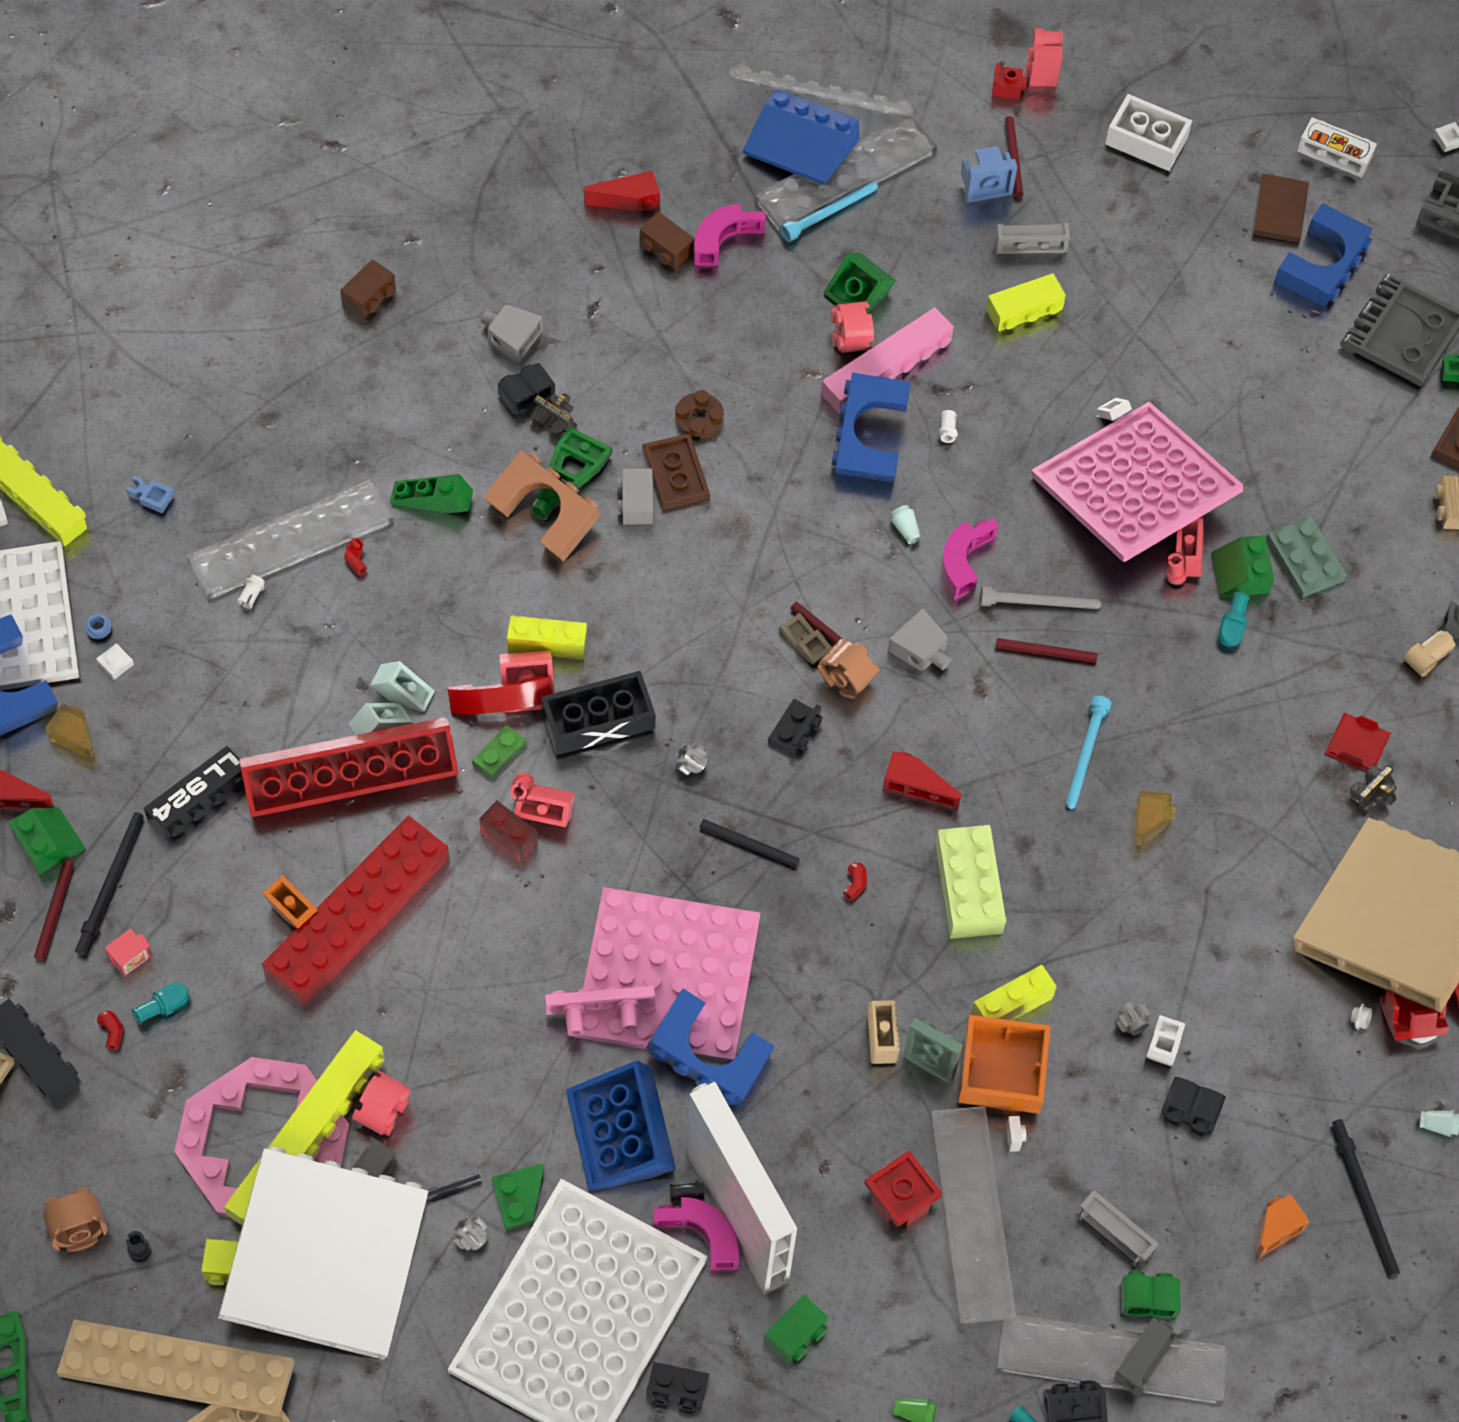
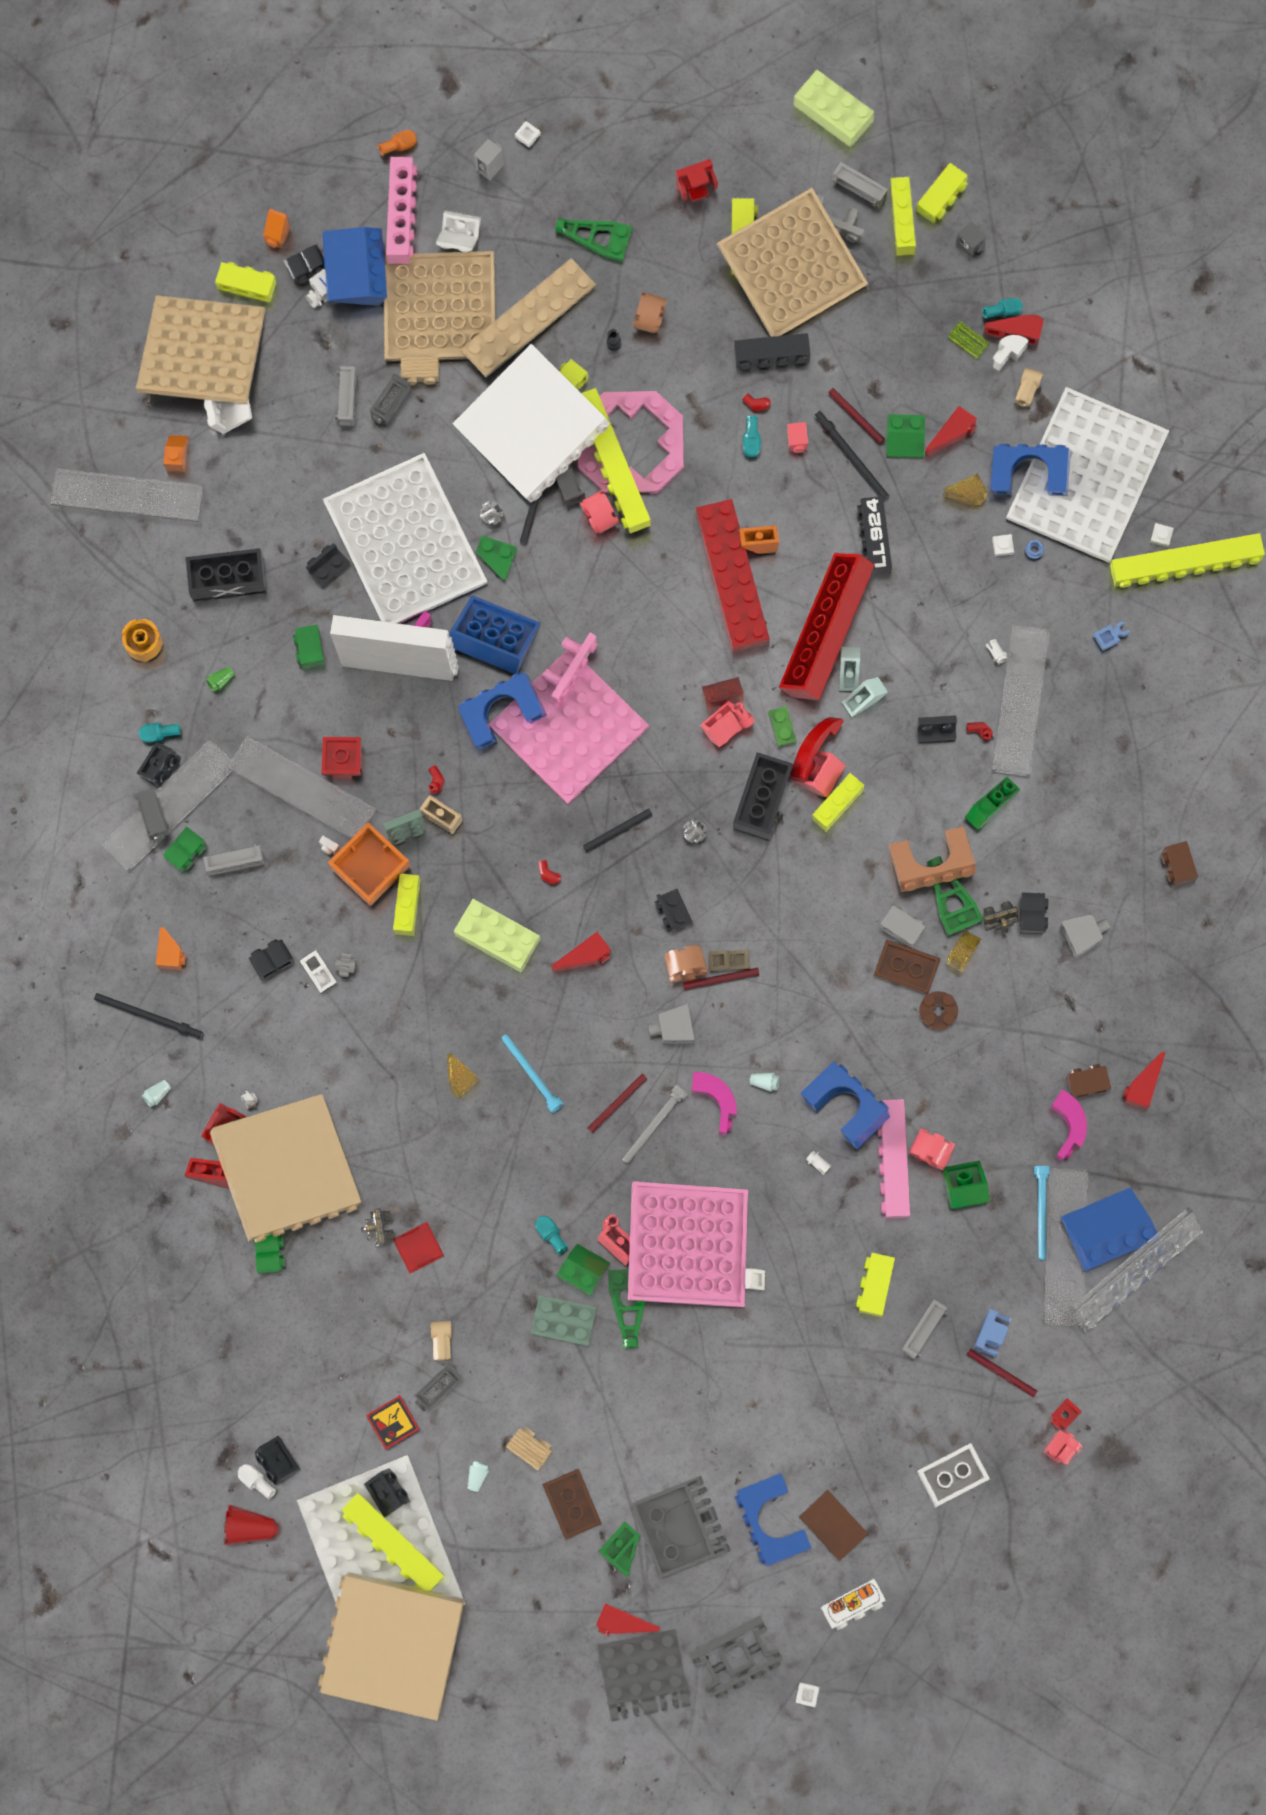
camera: 135 degrees right, 15 degrees up
none -> red arm [428,765,444,793]
none -> green plate [608,1269,645,1349]
none -> black bracket [917,715,957,742]
none -> clear yellow slope [946,930,982,973]

